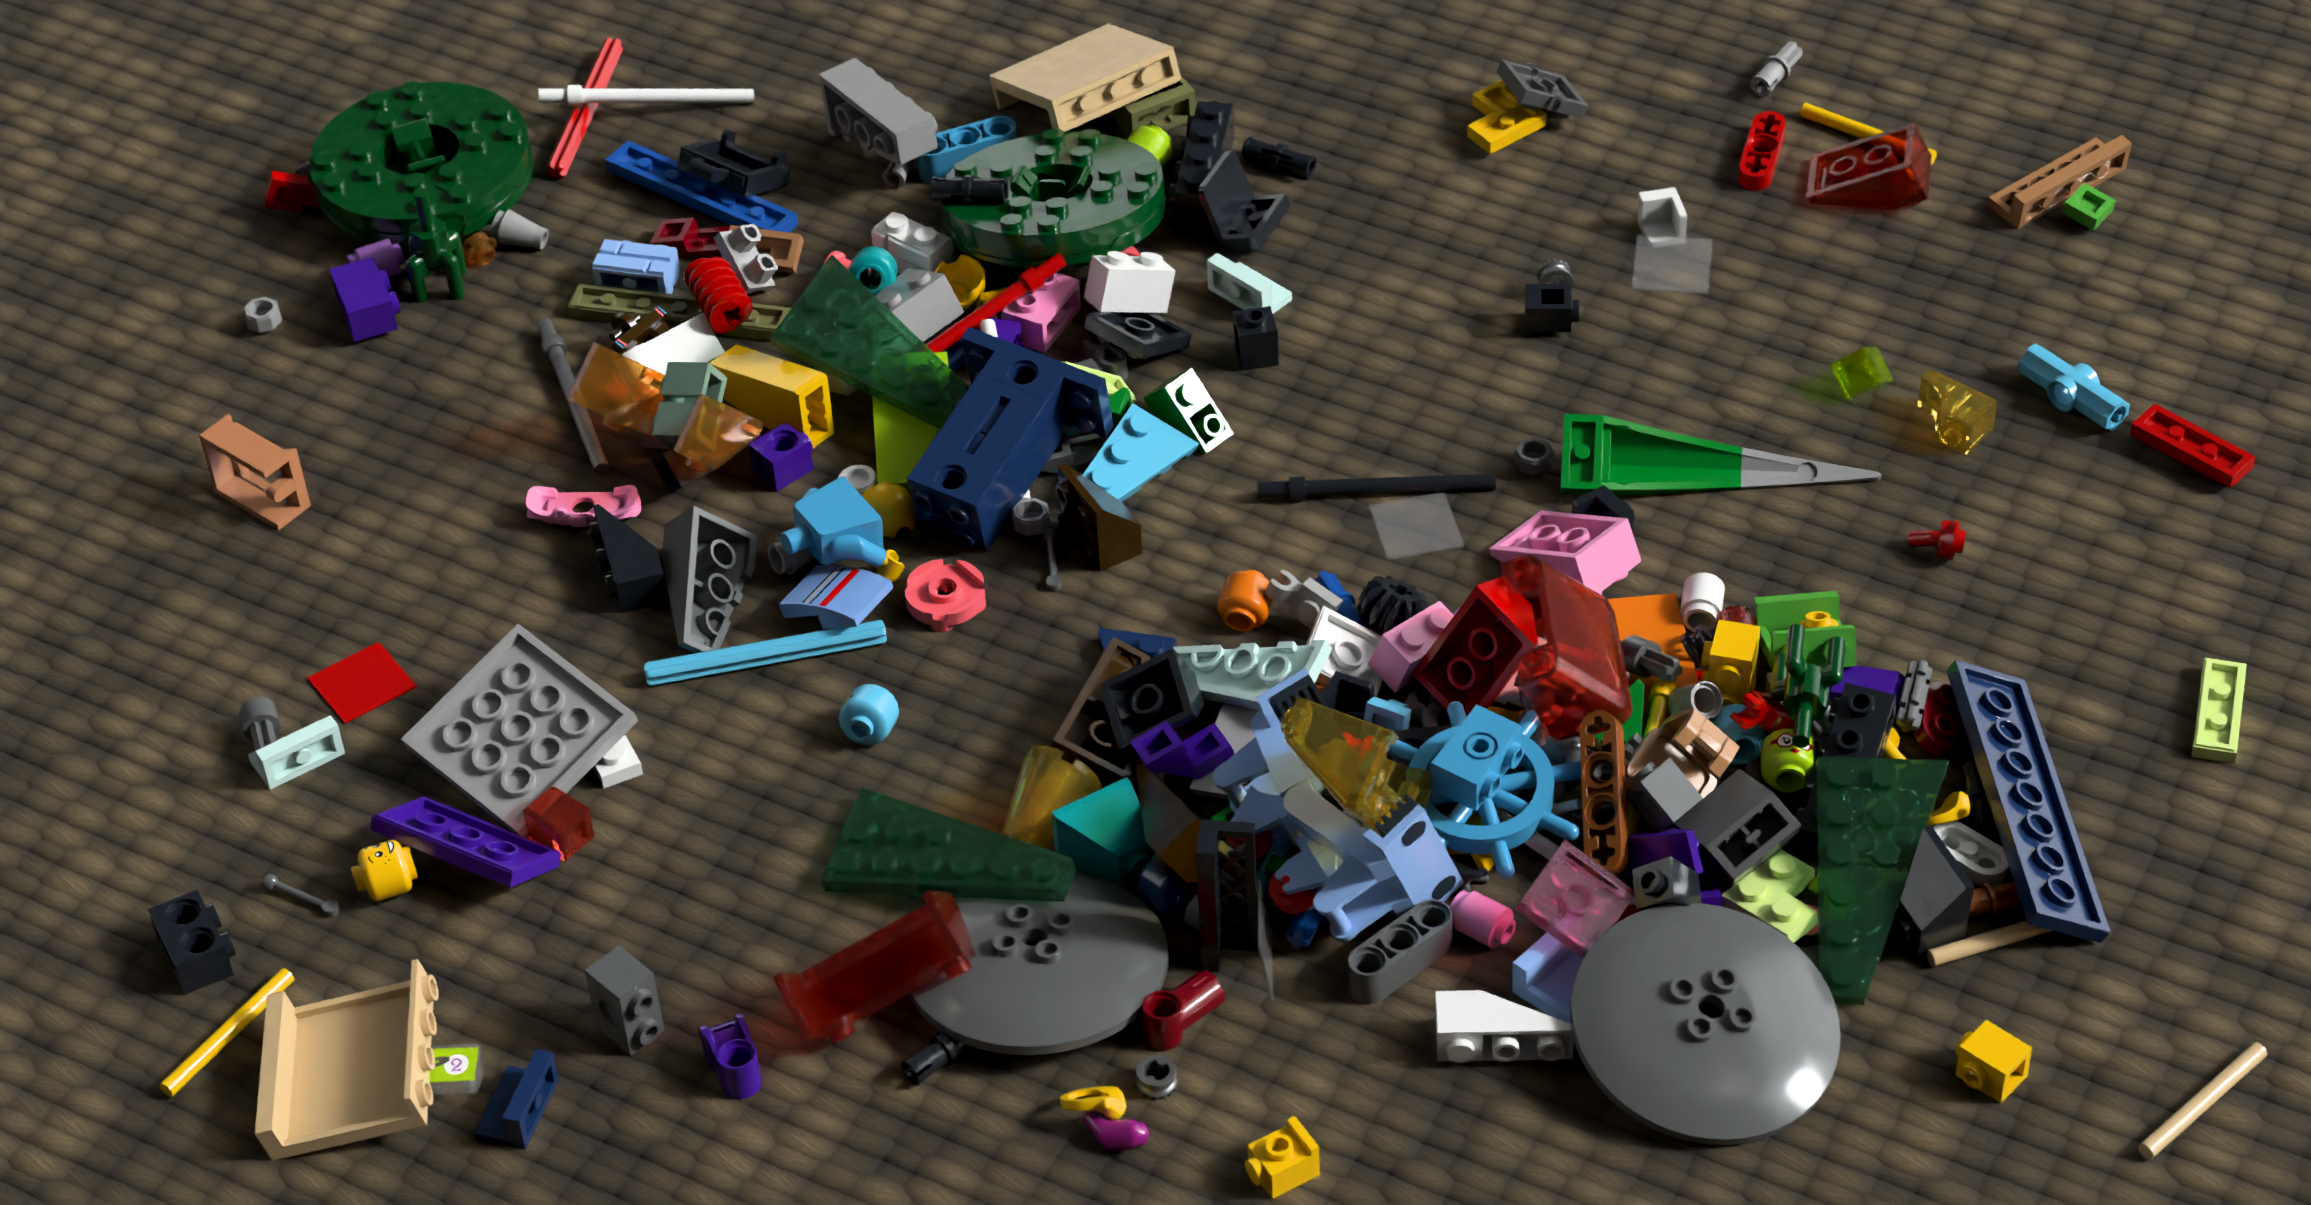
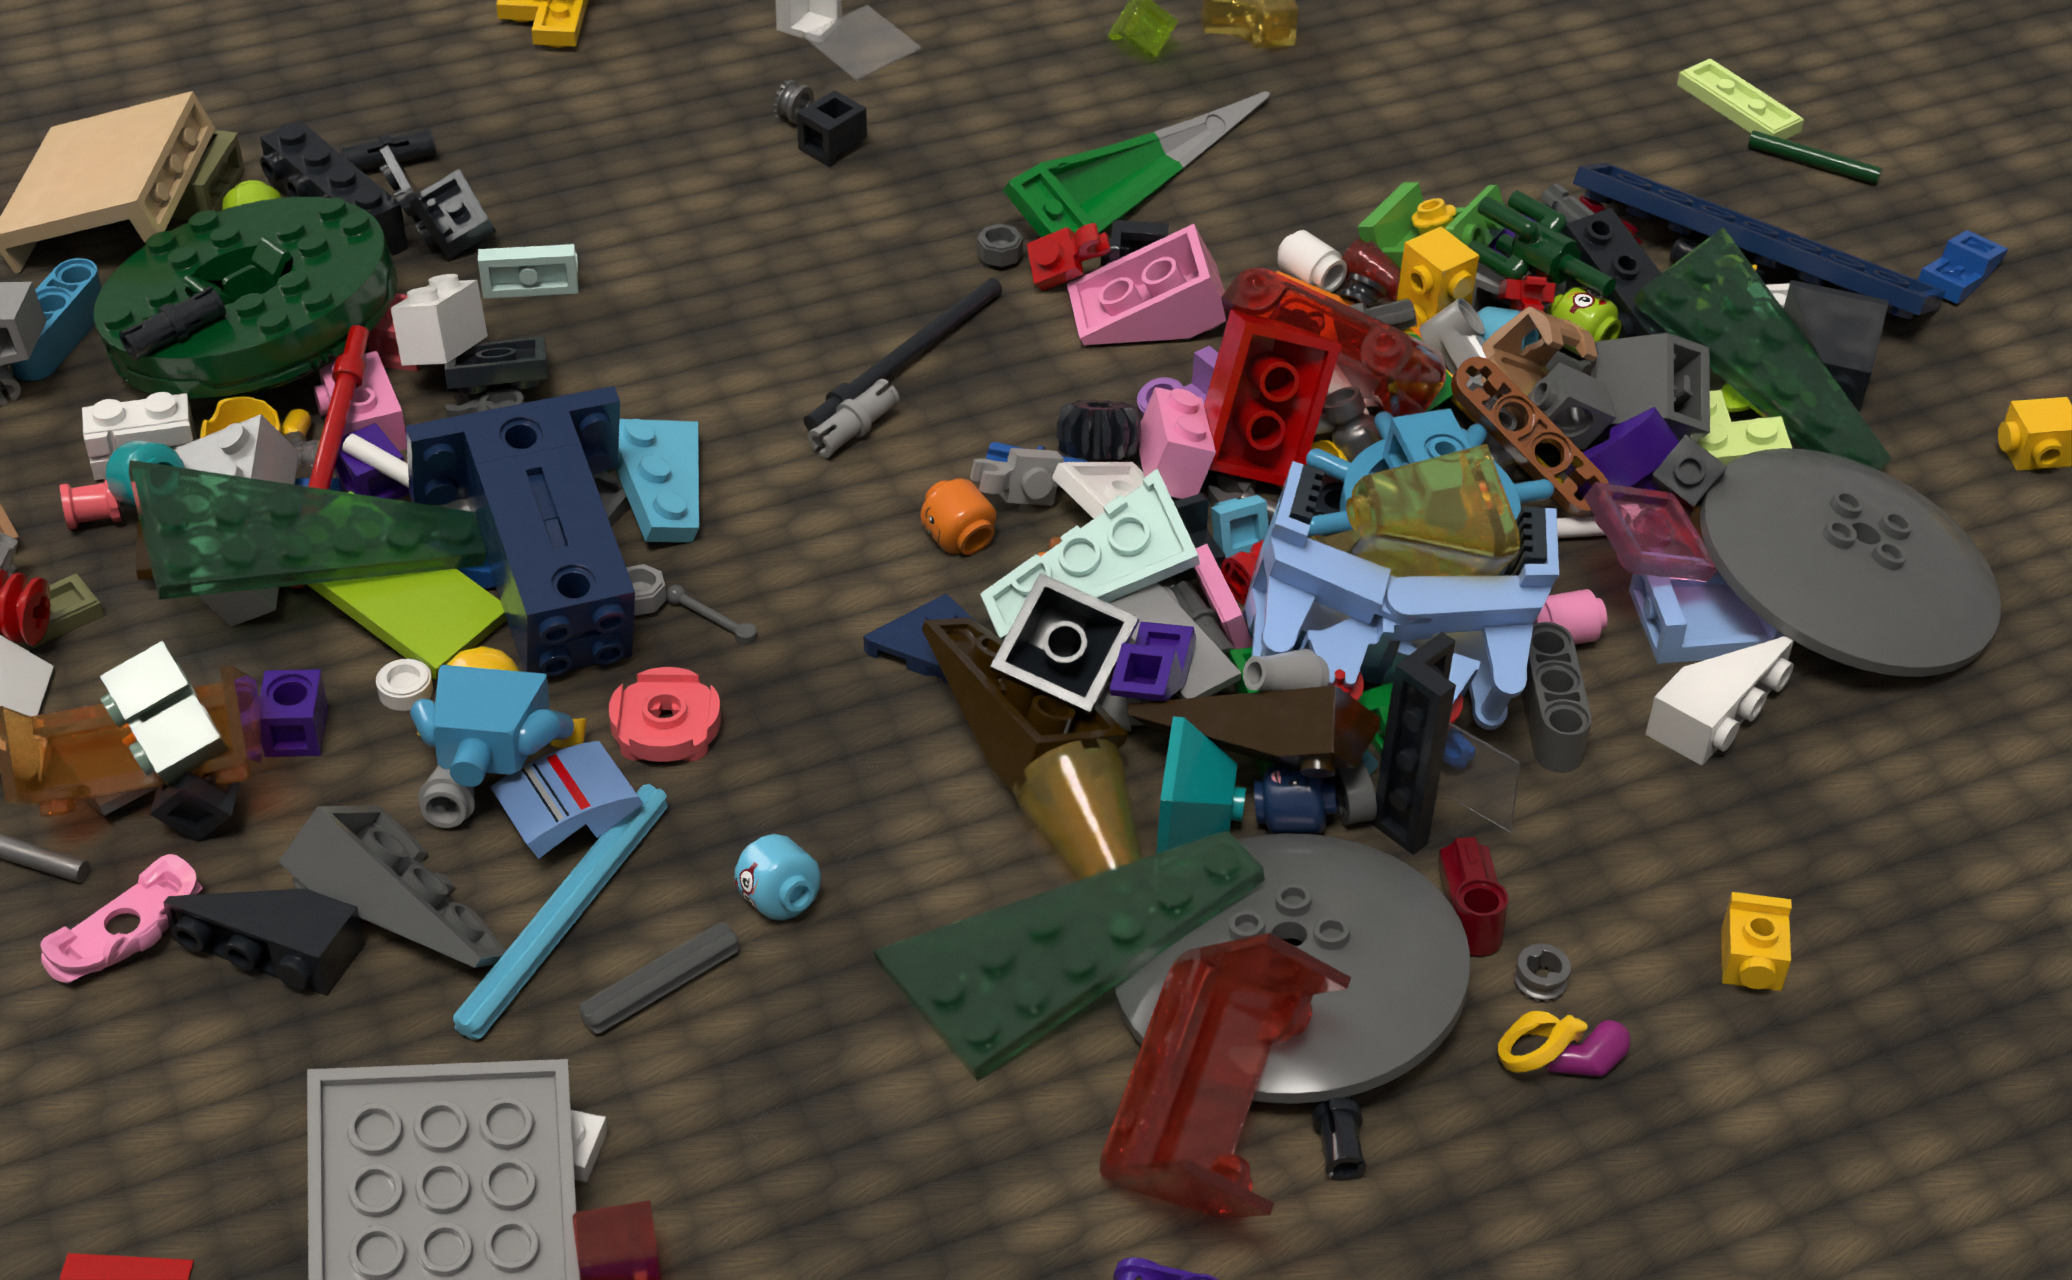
camera: 55 degrees left, 0 degrees up
yellow slope [710,344,834,448] -> none
dark brown slope [1055,463,1142,571] -> none
green slope [1142,368,1233,455] -> none
black brick [1233,306,1279,371] -> none
clear piece [1369,492,1464,560] -> none
red plate [1908,520,1966,560] -> none
tan bar [1927,920,2052,967] -> none
none -> dark grey axle [579,922,739,1034]
none -> light grey pin [808,379,900,458]
none -> red plate [1027,223,1111,291]
none -> light grey cone [1243,649,1329,692]
none -> dark green bar [1748,130,1883,185]
none -> blue slope [1918,230,2008,304]

